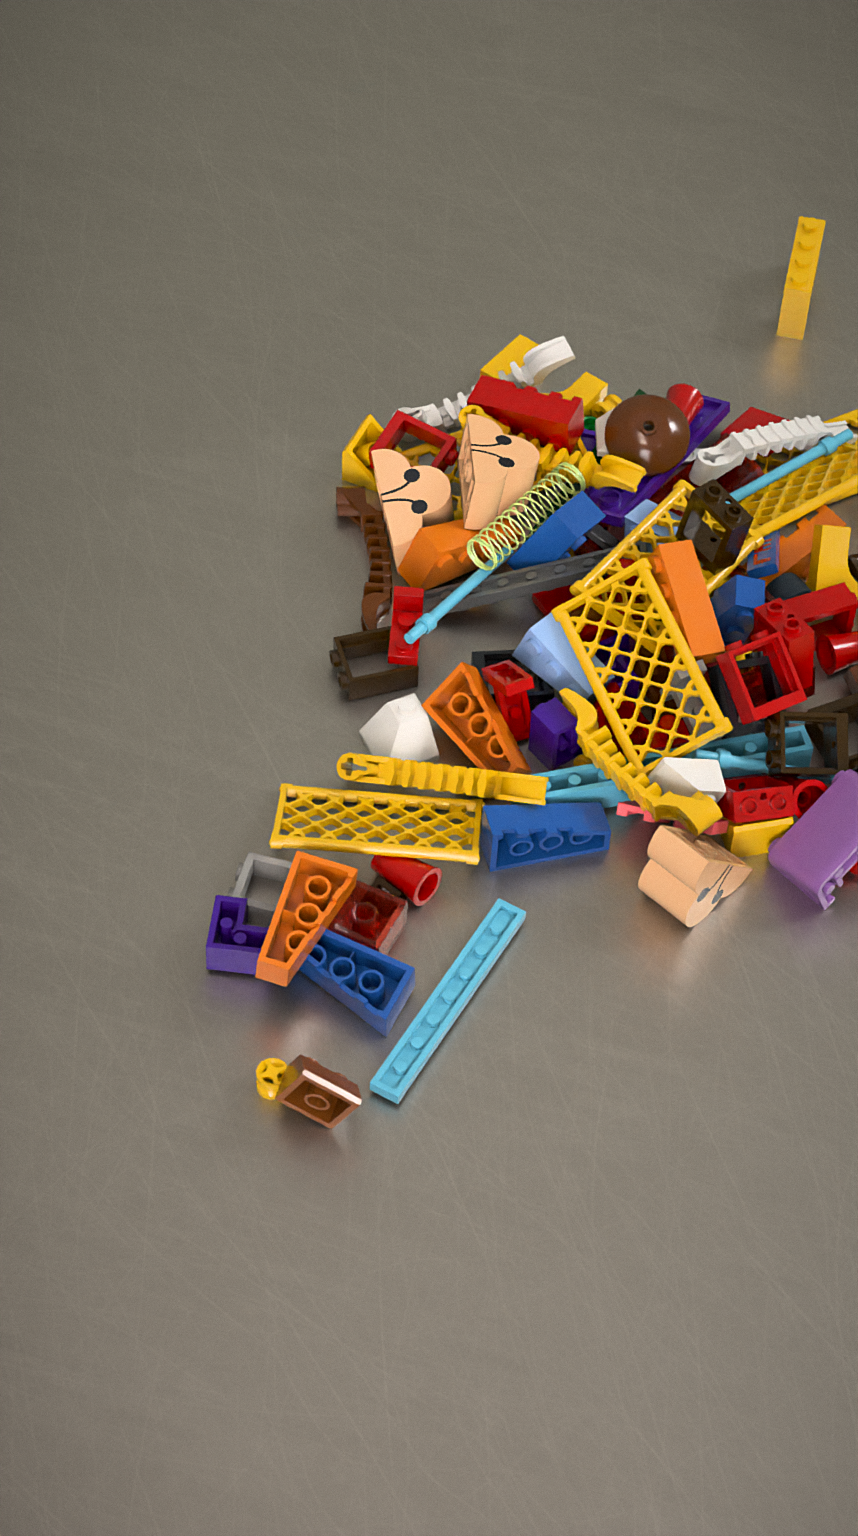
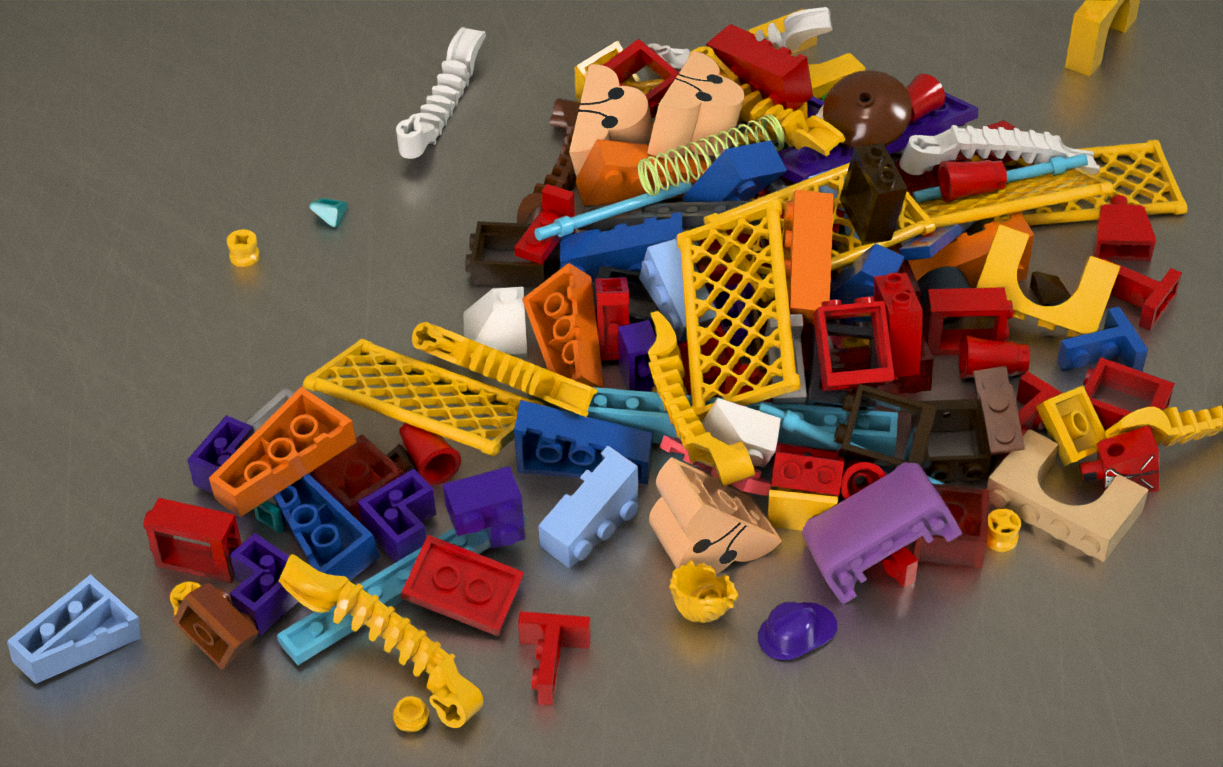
camera: 25 degrees right, 5 degrees down
none -> light blue wedge [7,574,141,684]
none -> red window [143,498,242,584]
none -> yellow wheel [227,229,260,267]
none -> dark purple brick [229,533,299,636]
none -> teal slope [254,500,284,534]
none -> yellow piece [279,554,484,728]
none -> slope [309,197,348,227]
none -> dark purple brick [358,469,436,563]
none -> yellow plate [393,696,429,732]
none -> white piece [396,27,486,159]
none -> red plate [401,535,524,636]
none -> dark purple brick [443,466,525,549]
none -> red bracket [518,611,591,706]
none -> light blue wedge [538,446,639,568]
none -> blue wedge [560,212,683,283]
none -> yellow hair [669,560,739,624]
none -> dark purple piece [758,602,837,660]
none -> red plant [938,160,1007,203]

